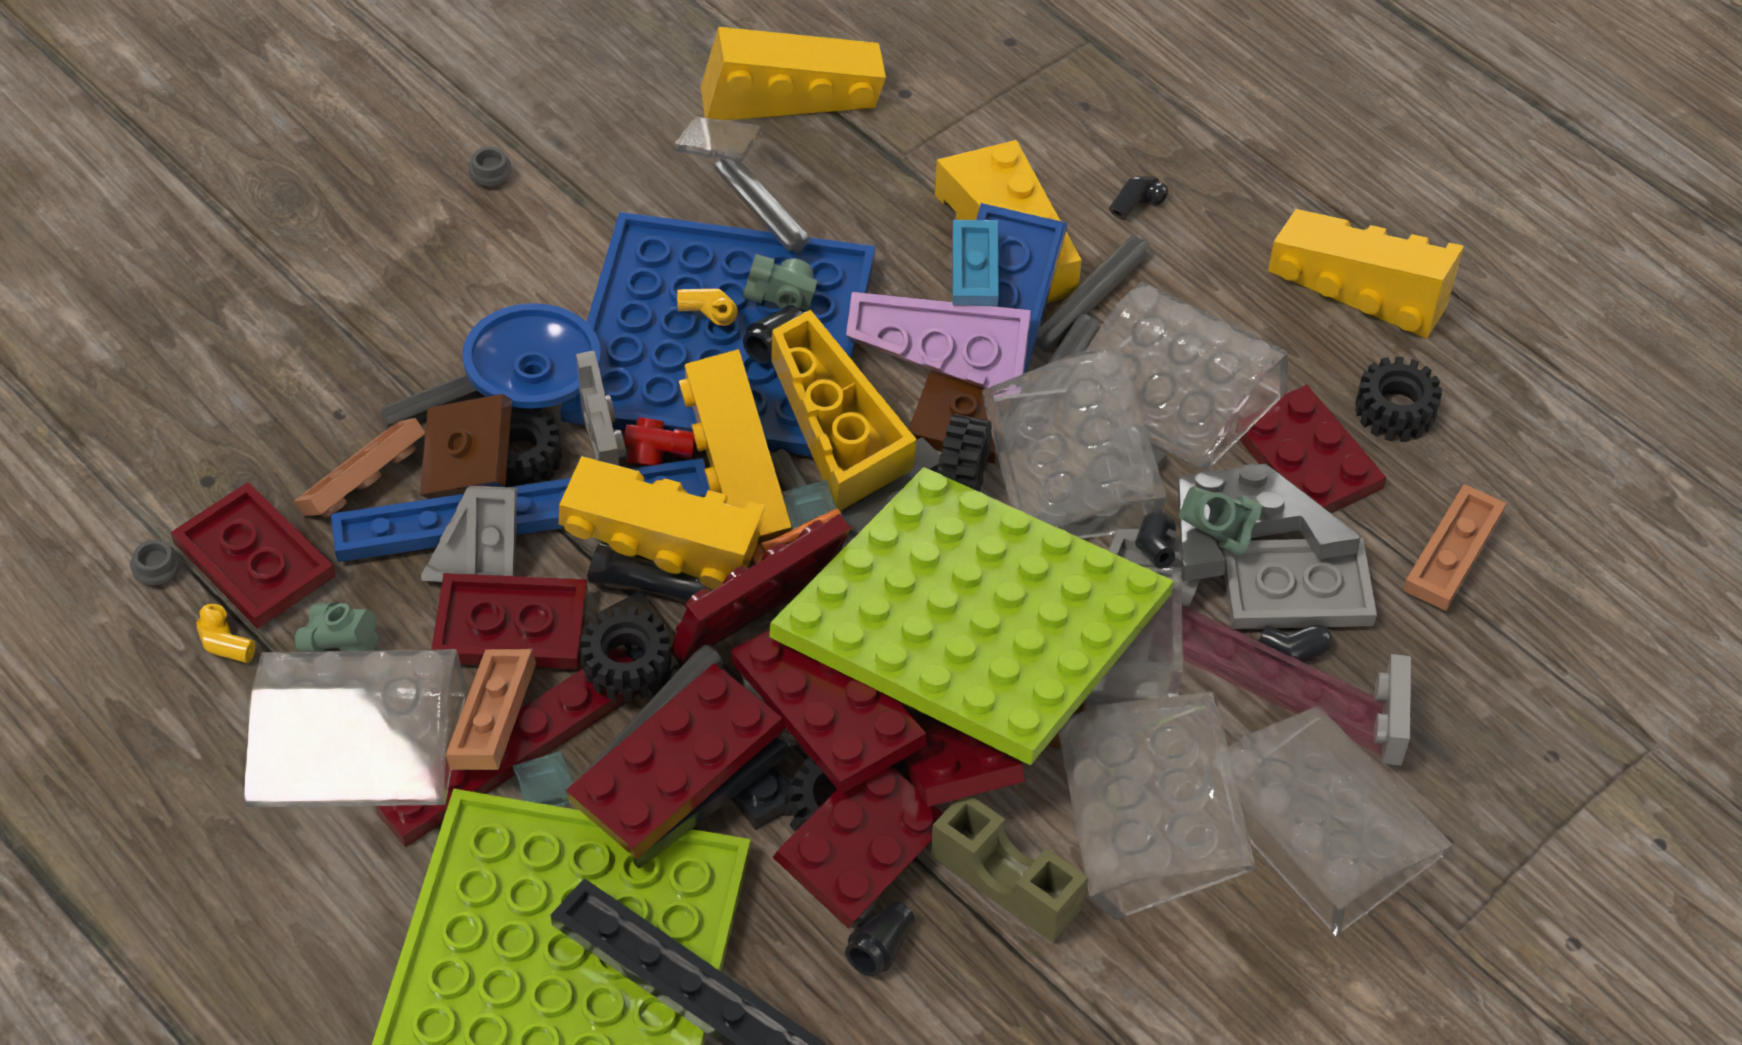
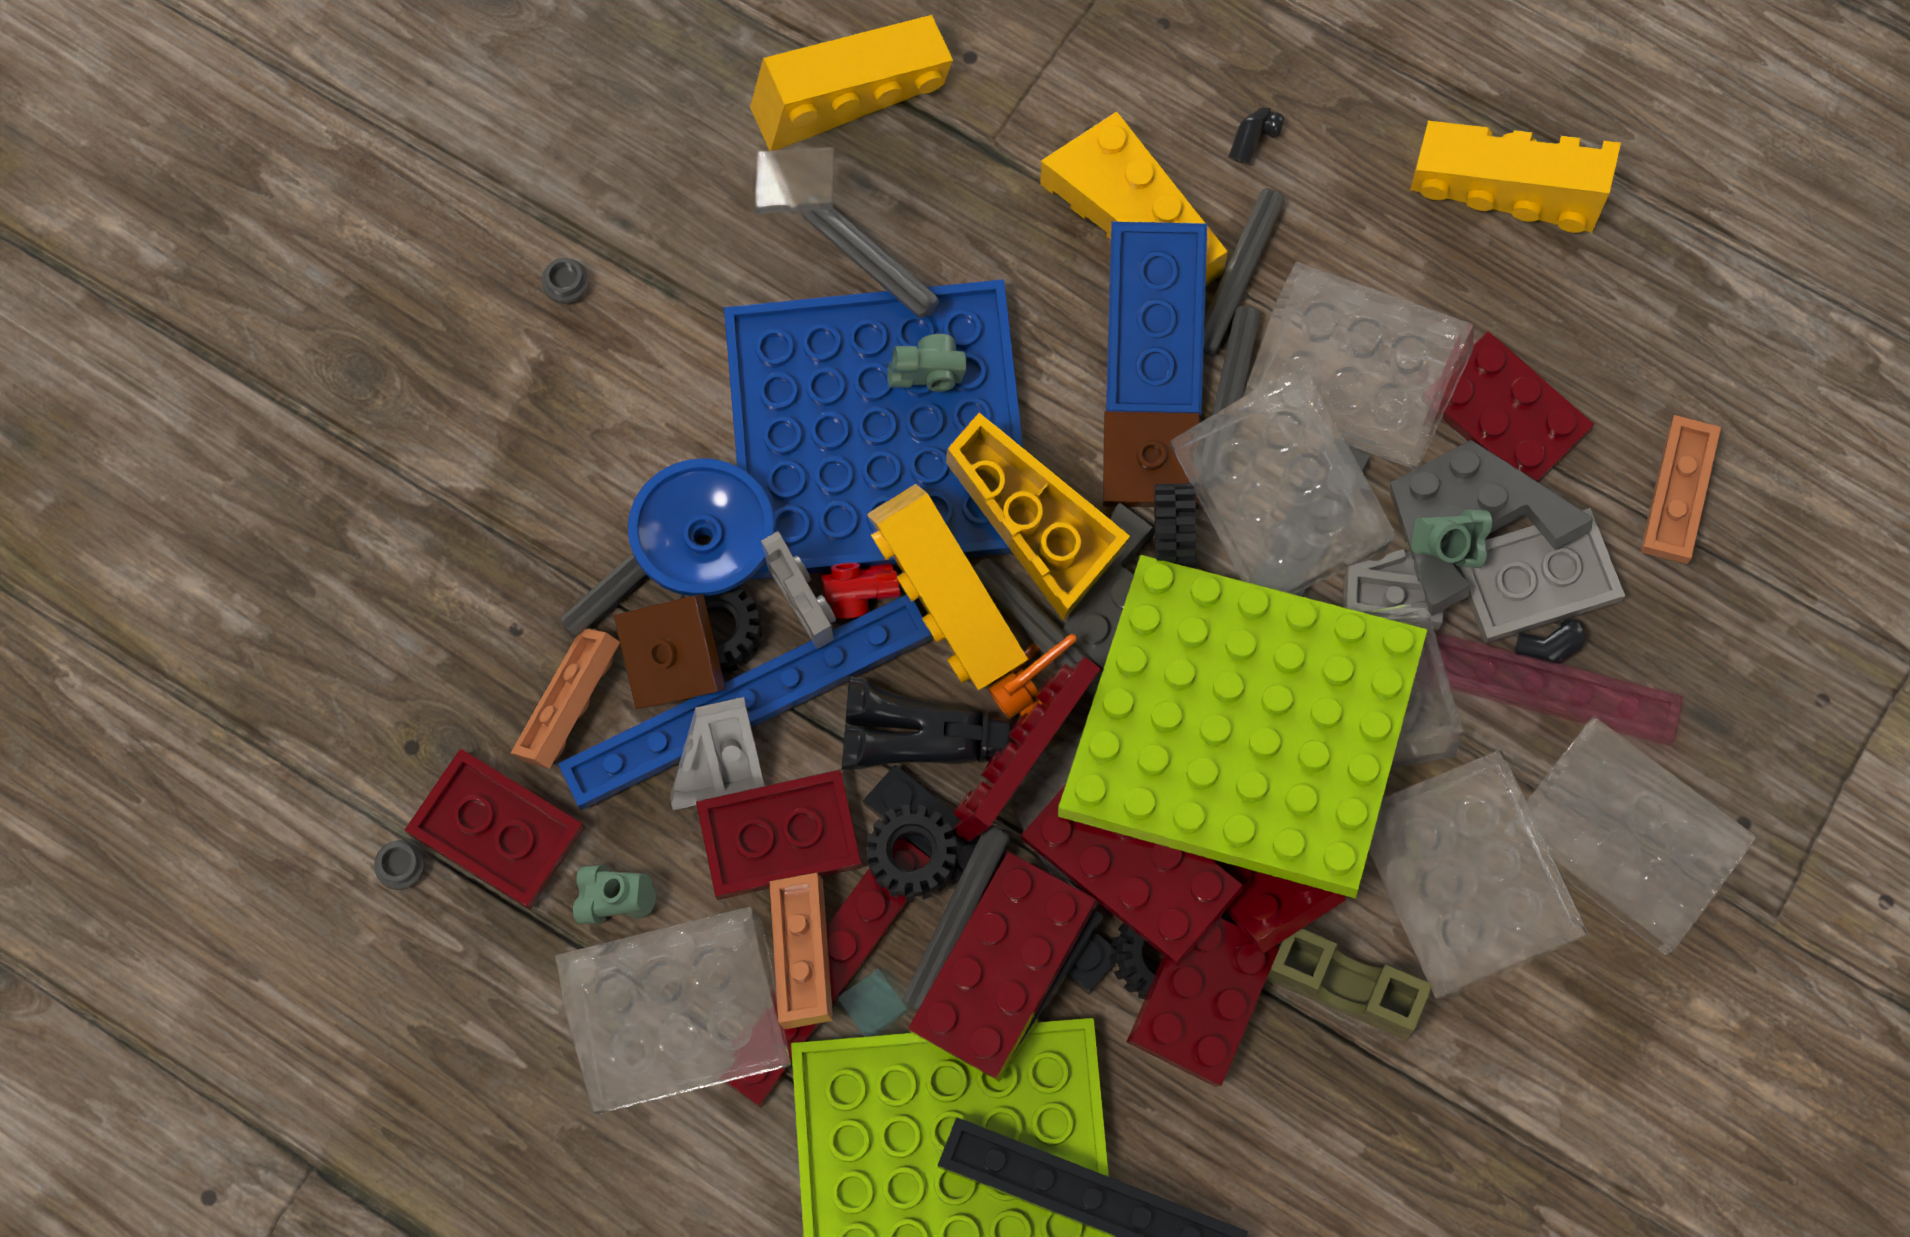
camera: 10 degrees left, 20 degrees up
yellow arm [196,604,256,664] -> none
yellow wedge [558,456,765,590] -> none
yellow arm [677,289,738,326] -> none
black cone [743,305,803,364] -> none
clear light blue tile [781,480,836,530] -> none
black cone [845,901,915,977] -> none
lavender wing [846,292,1031,402] -> none
dark azure plate [952,220,998,306] -> none
black arm [1135,511,1176,569] -> none
black tyre [1355,356,1442,442] -> none
light grey plate [1374,654,1411,766] -> none

